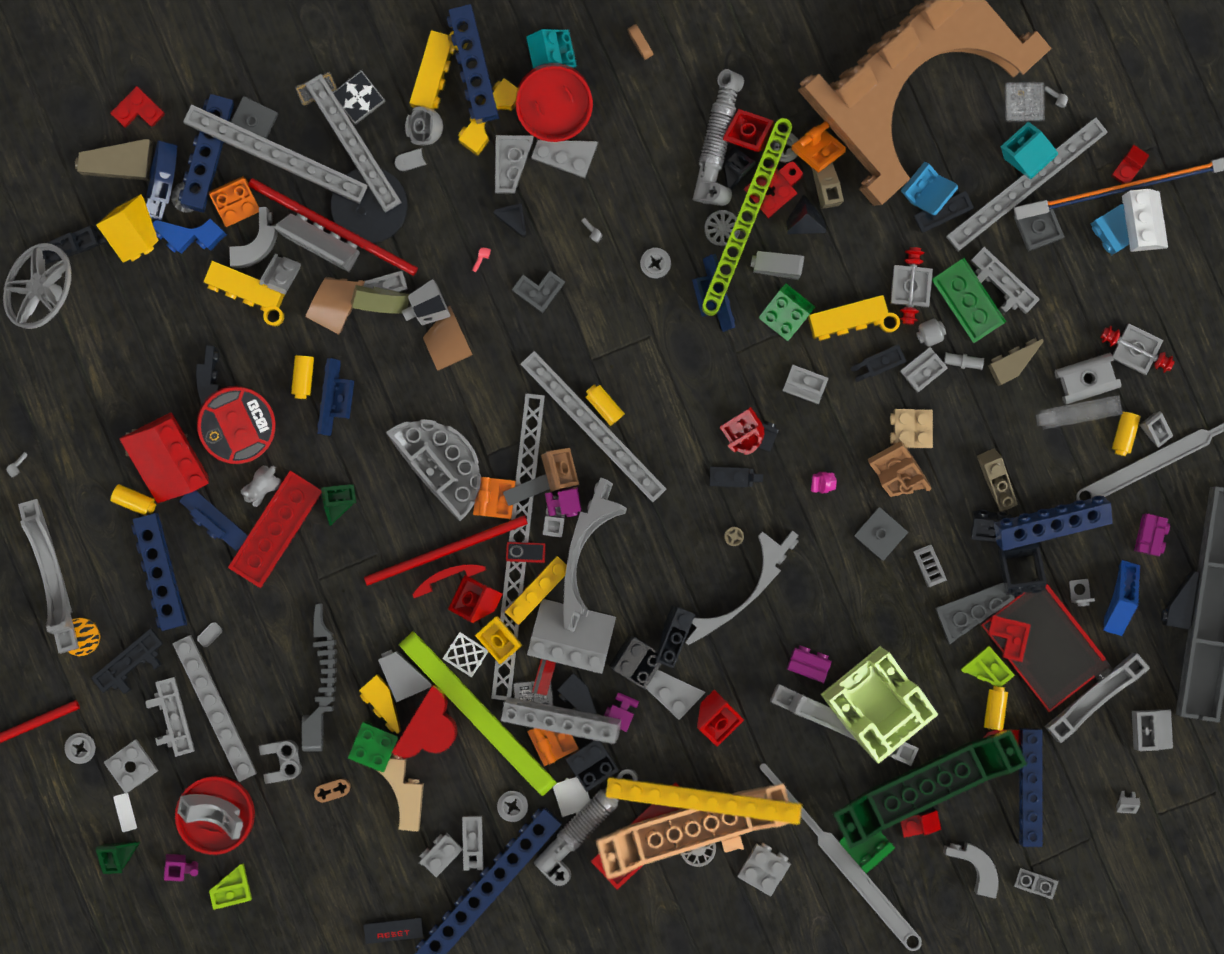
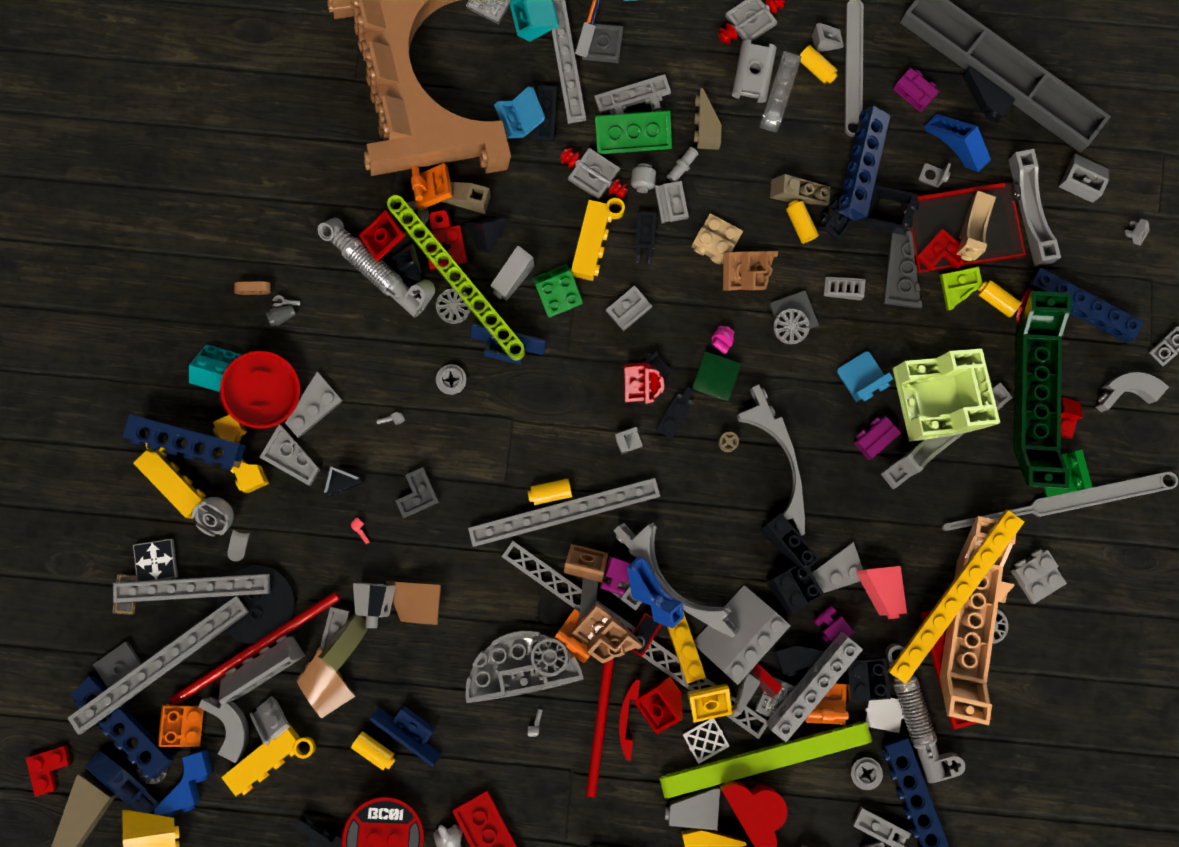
camera: 65 degrees left, 5 degrees down
dark green slope [321,484,356,526] -> none
red slope [697,690,744,747] -> none
none -> dark grey cone [266,305,296,327]
none -> light grey hand [272,295,300,308]
none -> light grey hand [528,709,543,737]
none -> light grey wheel [531,639,568,677]
none -> medium nougat slope [572,602,642,663]
none -> light grey panel [615,427,642,454]
none -> blue arch [627,556,684,628]
none -> dark green slope [692,351,741,401]
none -> light grey slope [731,673,760,718]
none -> light grey wheel [773,309,809,344]
none -> yellow brick [786,200,819,244]
none -> dark azure bracket [837,352,893,402]
none -> coral slope [856,566,907,619]
none -> tan arch [957,191,996,261]

